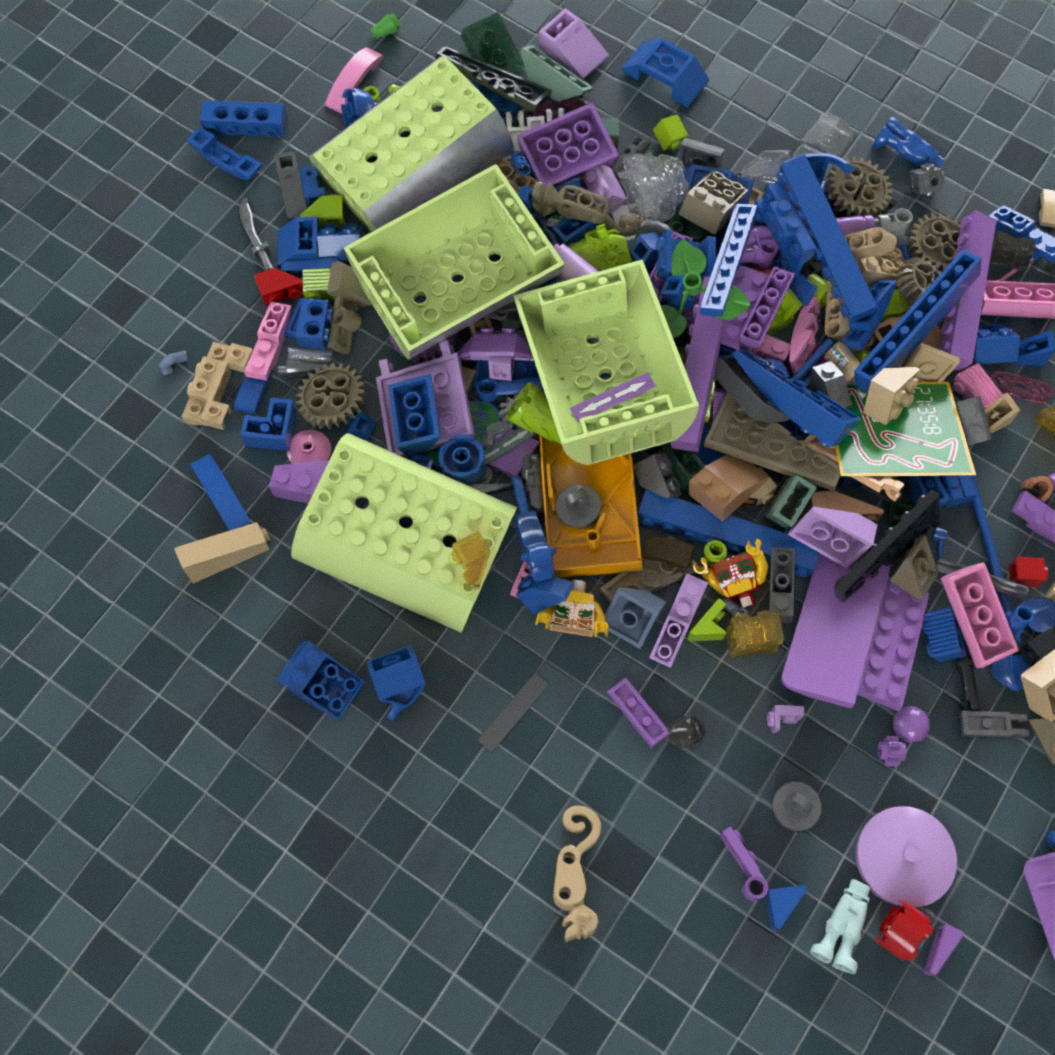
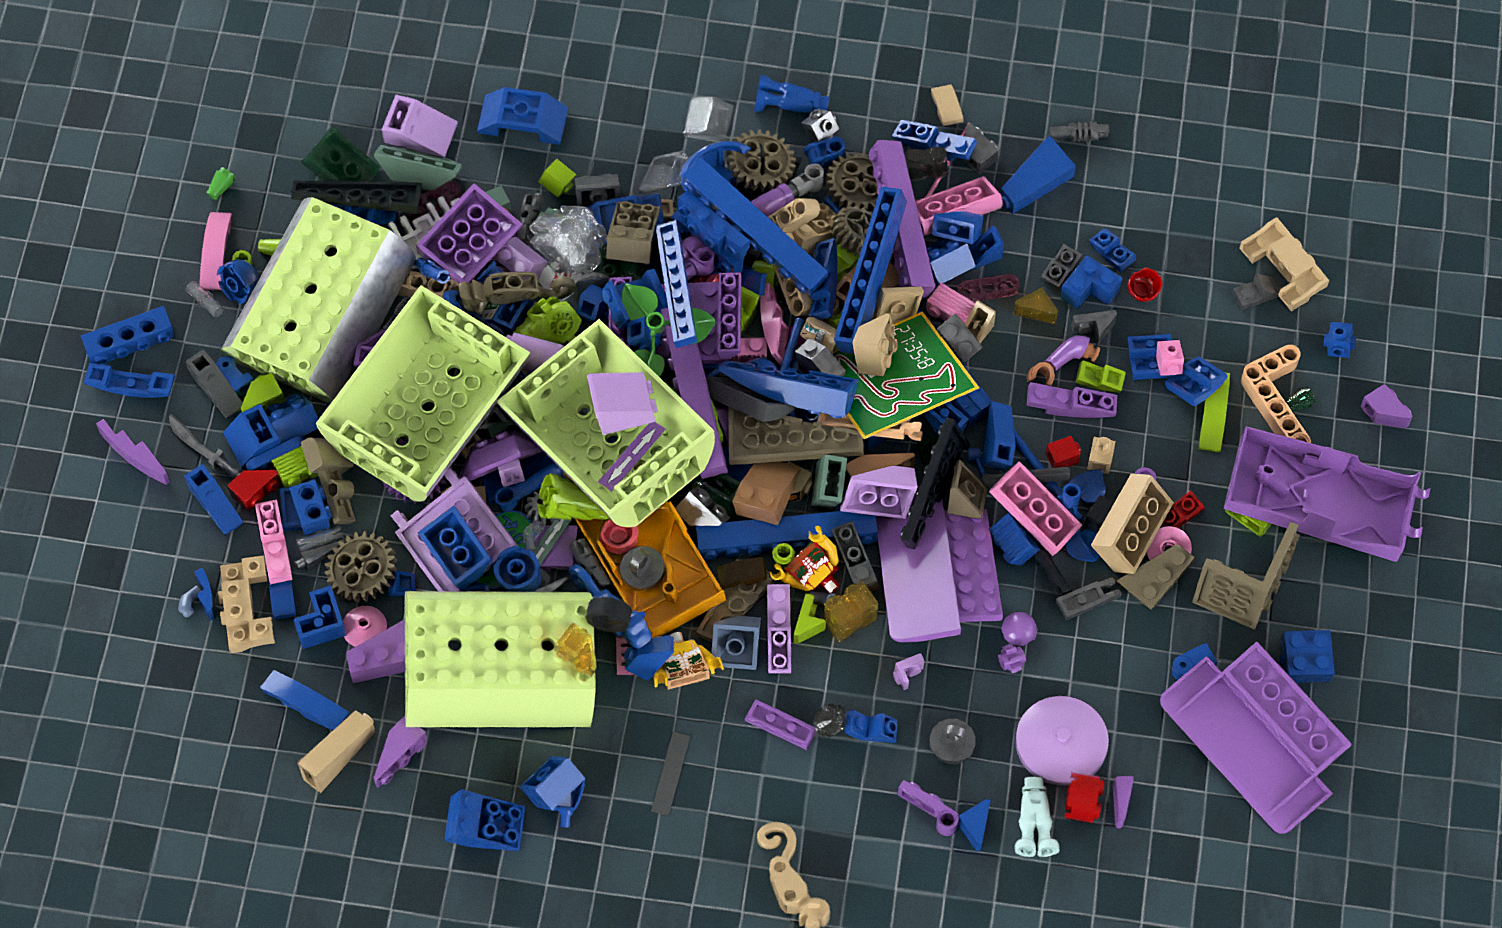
camera: 25 degrees left, 5 degrees down
none -> medium lavender slope [96,419,170,485]
none -> blue slope [184,464,243,535]
none -> clear pin [186,281,224,318]
none -> blue slope [194,568,215,621]
none -> medium lavender slope [374,715,427,789]
none -> black tyre [586,597,632,632]
none -> lavender slope [587,372,658,435]
none -> coral piece [599,519,639,554]
none -> blue piece [803,137,845,168]
none -> blue slope [845,710,898,743]
none -> blue slope [932,211,983,244]
none -> blue slope [981,401,1015,470]

